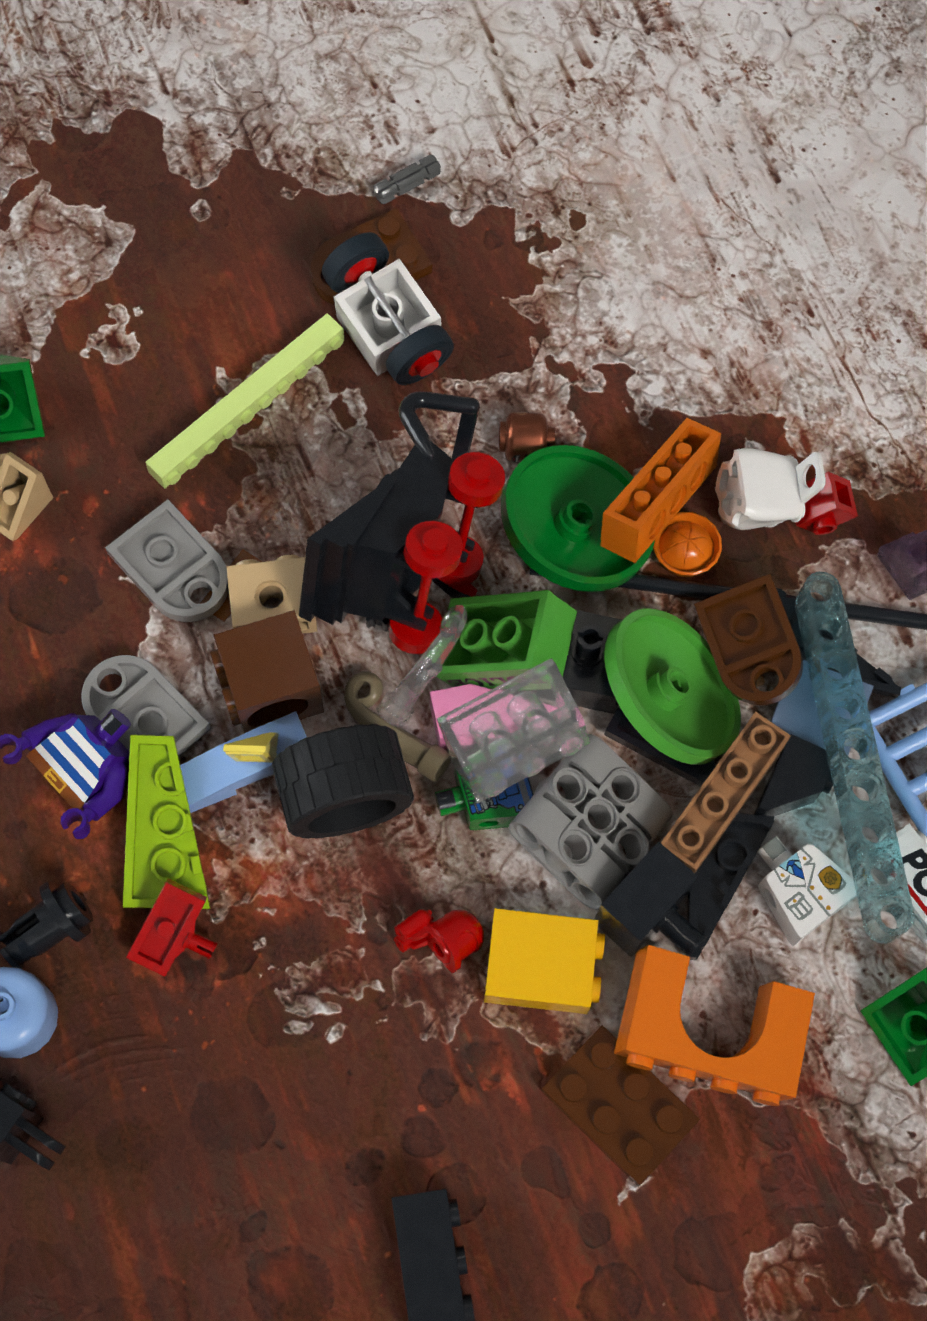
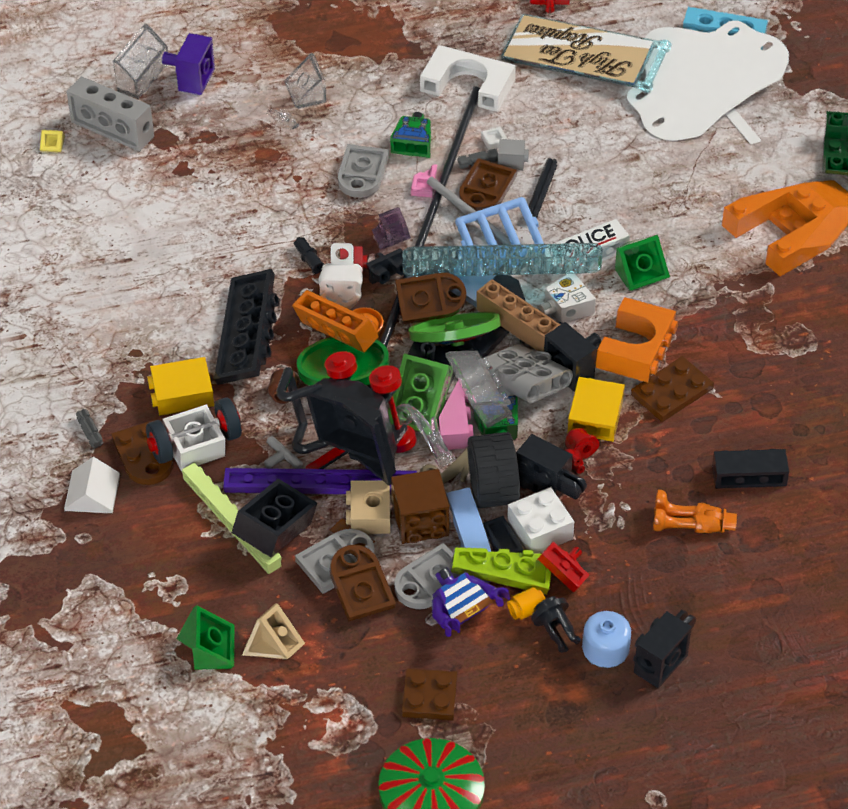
camera: 80 degrees left, 20 degrees down
light yellow slope [223,732,278,763] -> none
none -> white slope [64,457,120,514]
none -> yellow brick [147,357,214,416]
none -> black plate [214,269,279,385]
none -> dark purple plate [223,468,417,495]
none -> black brick [231,479,318,558]
none -> light grey piece [264,436,303,469]
none -> black axle [294,237,324,274]
none -> reddish brown plate [329,545,396,622]
none -> black hips [366,248,408,284]
none -> black tile [482,516,524,553]
none -> white brick [507,487,574,554]
none -> light orange brick [507,587,545,620]
none -> black brick [516,434,587,500]
none -> orange piece [653,490,737,533]

